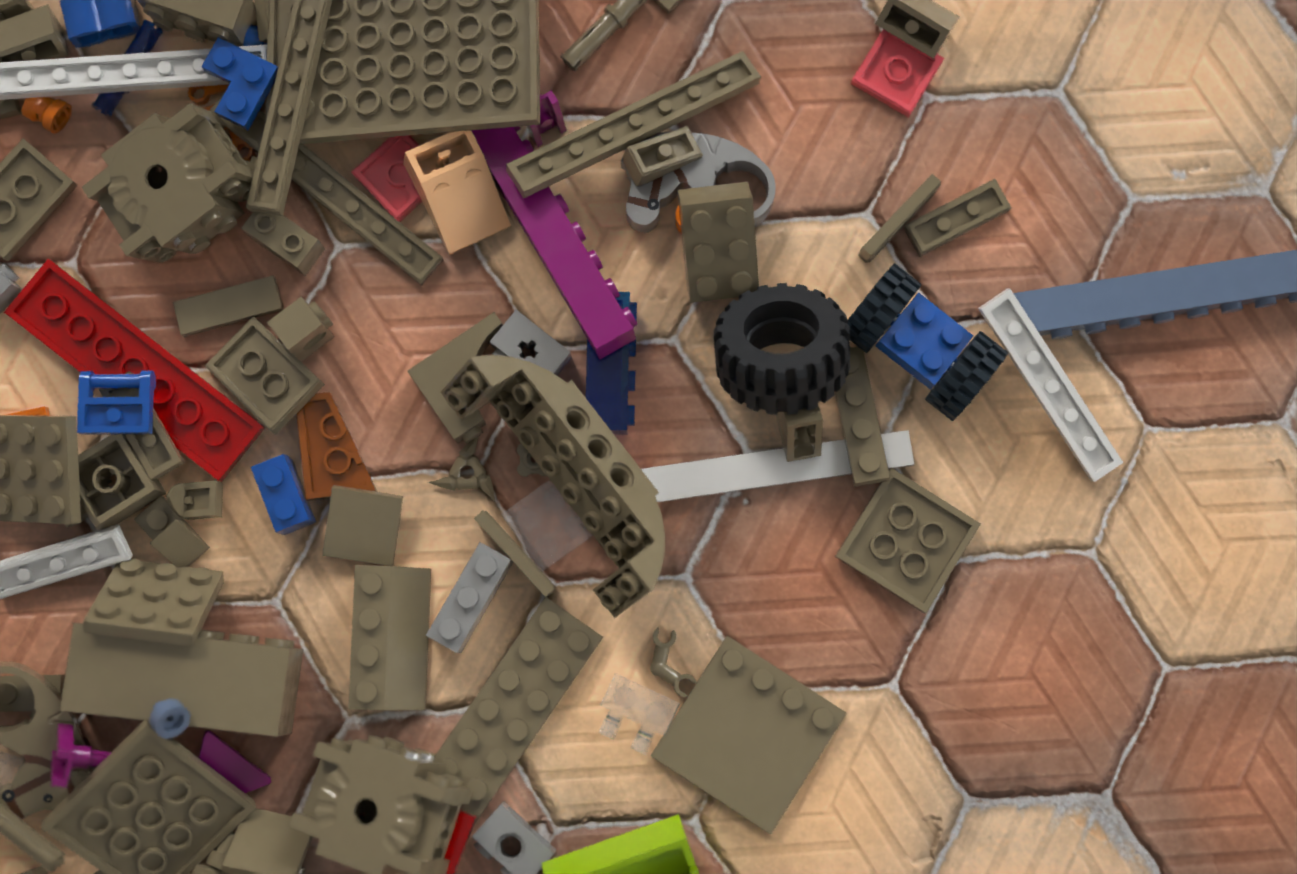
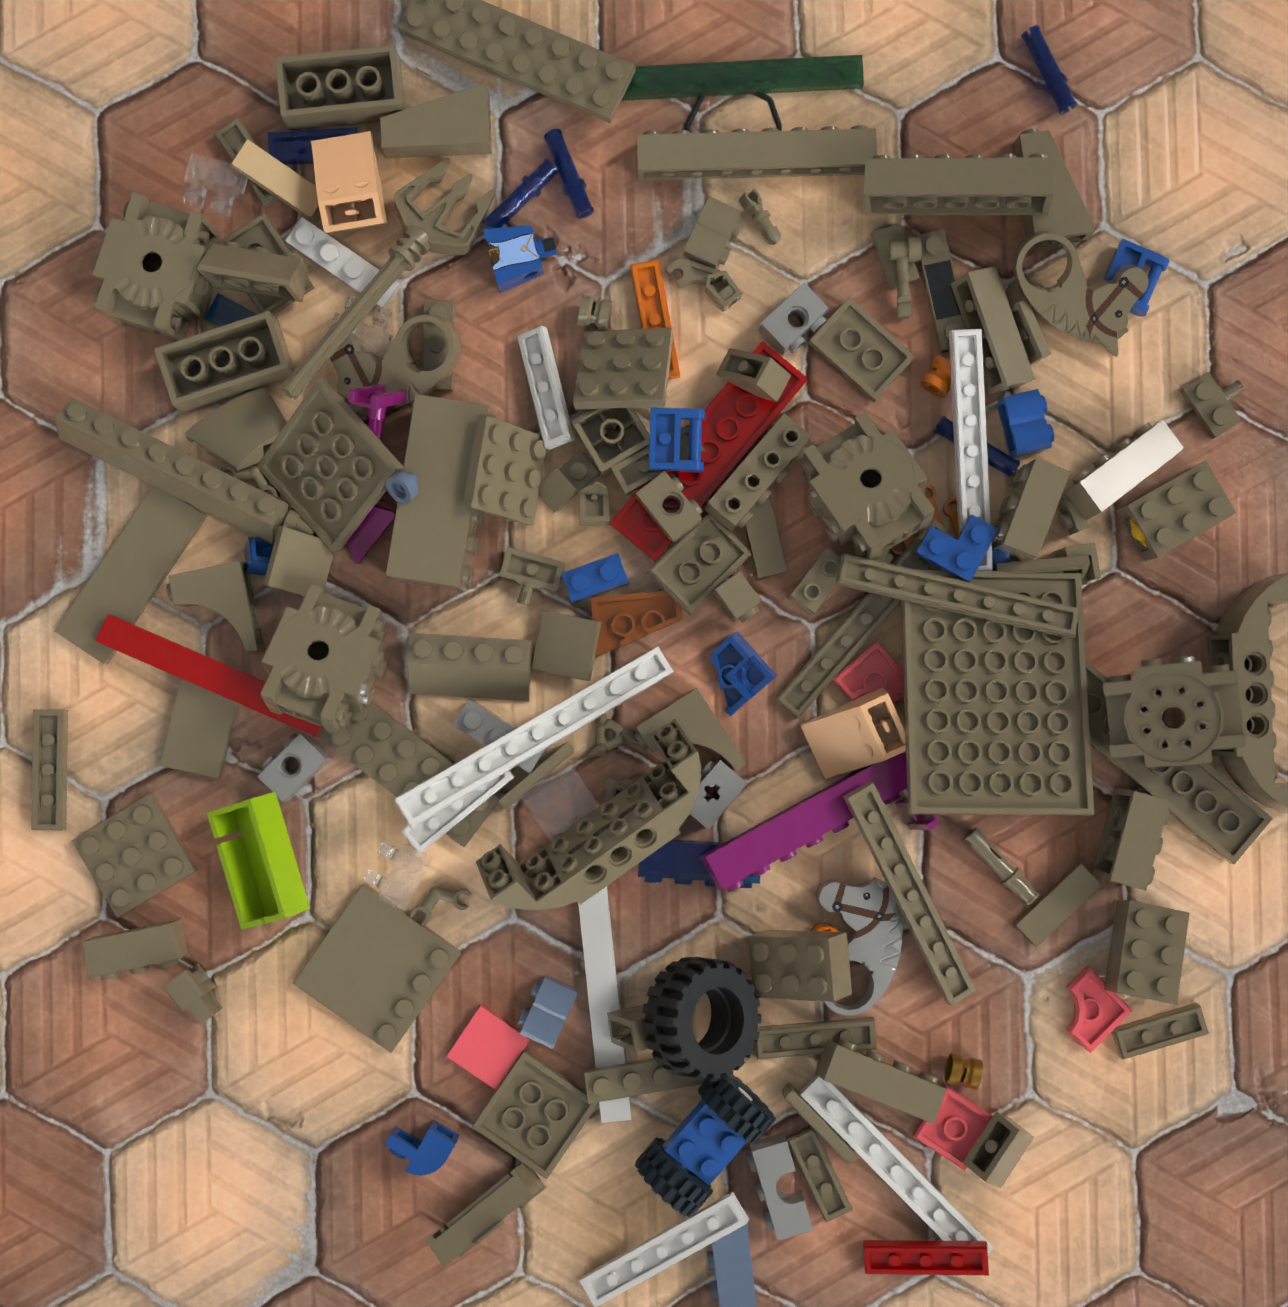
camera: 90 degrees right, 5 degrees up
dark tan slope [623,126,703,187] -> none
none -> blue brick [385,1120,459,1175]
none -> white plate [395,647,674,828]
none -> white tile [401,770,515,854]
none -> dark tan piece [426,1163,546,1267]
none -> coral tile [446,1004,530,1090]
none -> dark tan plate [499,547,566,606]
none -> sand blue brick [518,975,579,1049]
none -> dark tan brick [636,471,703,544]
none -> dark tan brick [705,413,812,532]
none -> blue slope [710,631,777,716]
none -> dark tan slope [716,348,791,402]
none -> light grey arch [747,1132,813,1241]
none -> dark tan tile [755,1017,877,1059]
none -> white plate [799,1075,994,1254]
none -> dark tan brick [815,1038,947,1124]
none -> red tile [863,1240,989,1276]
none -> pearl gold wheel [944,1053,983,1090]

